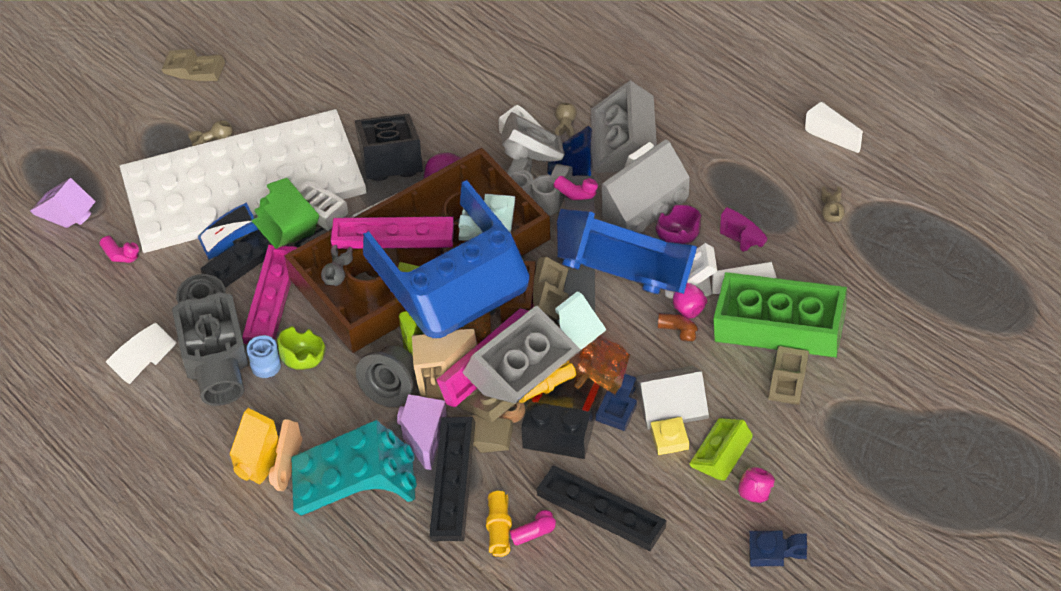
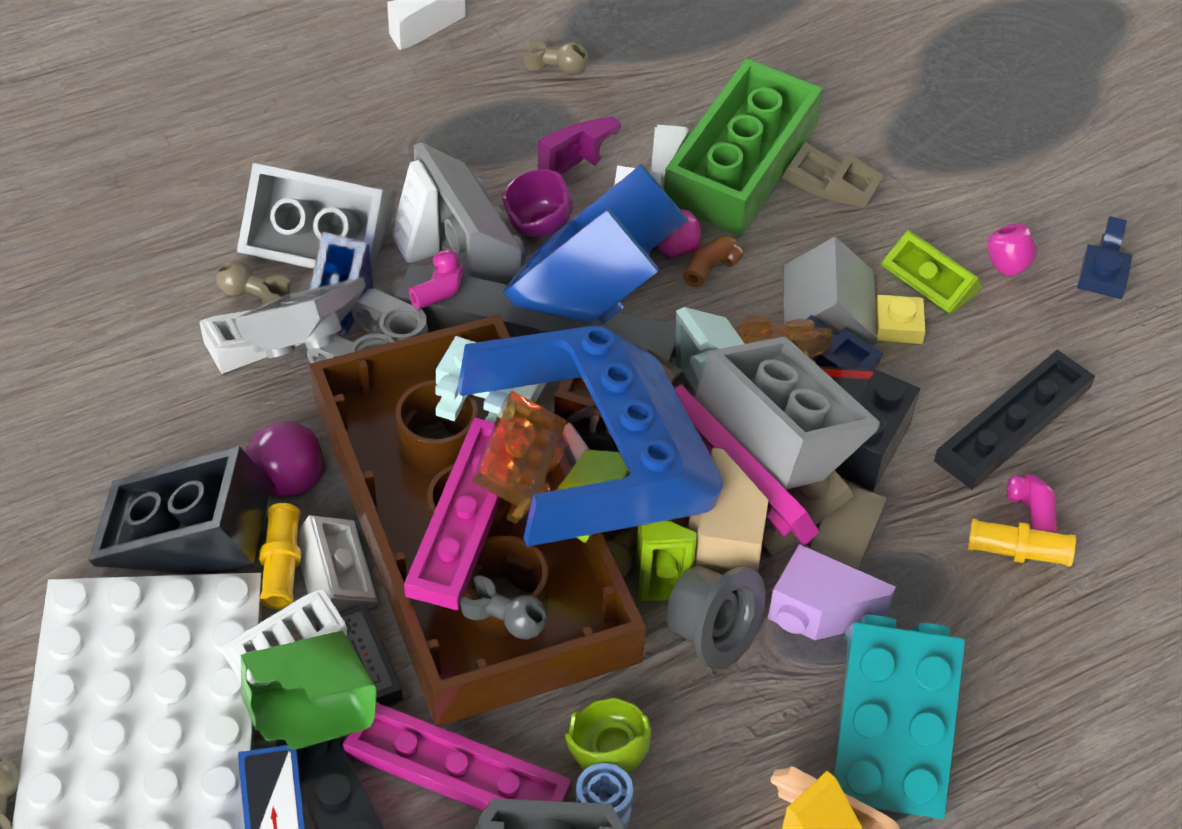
camera: 80 degrees left, 0 degrees up
black plate [429,417,475,541] -> none
none -> yellow pin [259,503,302,610]
none -> clear orange bracket [471,391,567,524]

